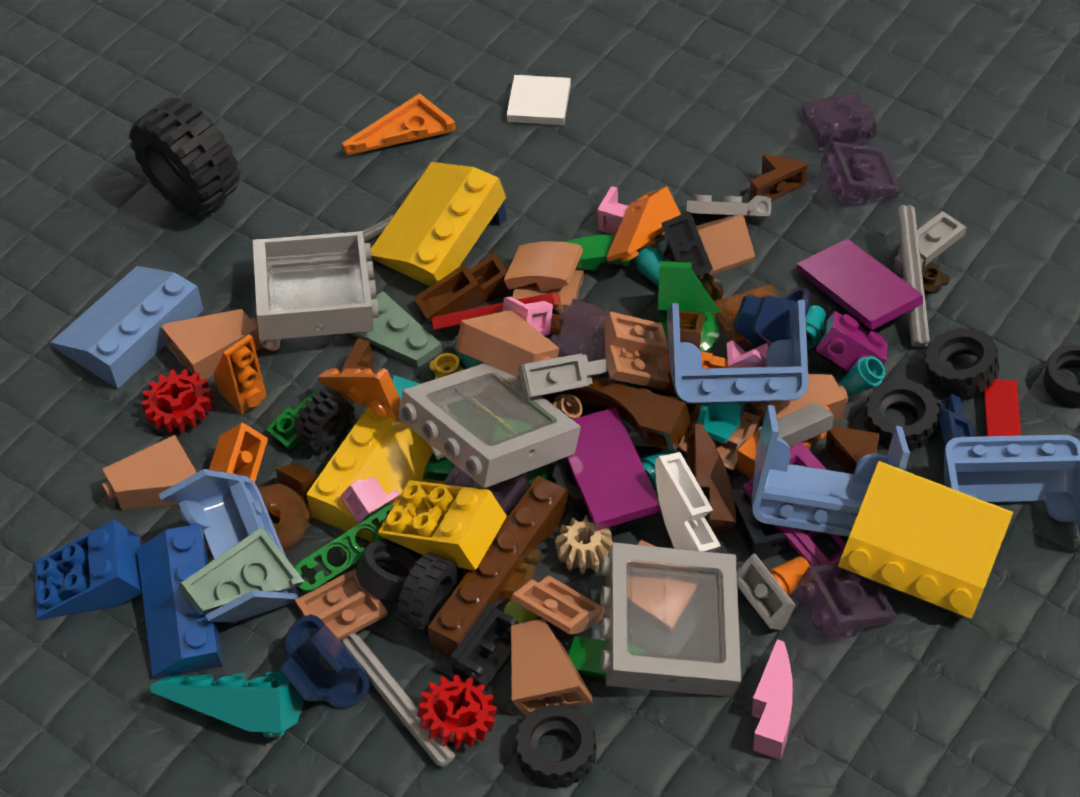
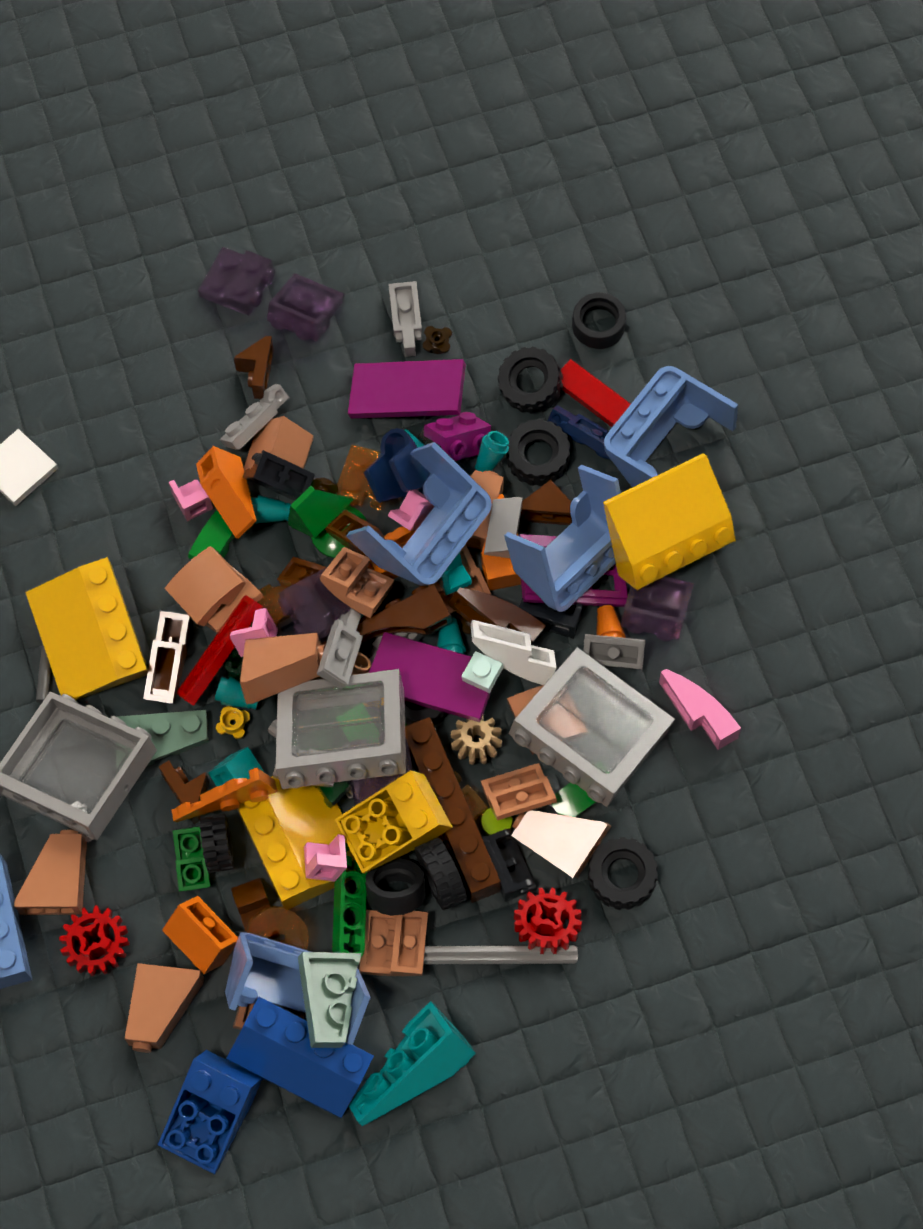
camera: 55 degrees left, 15 degrees up
orange slope [214,334,267,415] -> none
dark blue piece [280,614,370,709] -> none
light grey axle [897,205,930,347] -> none
none -> light aqua plate [461,651,503,693]

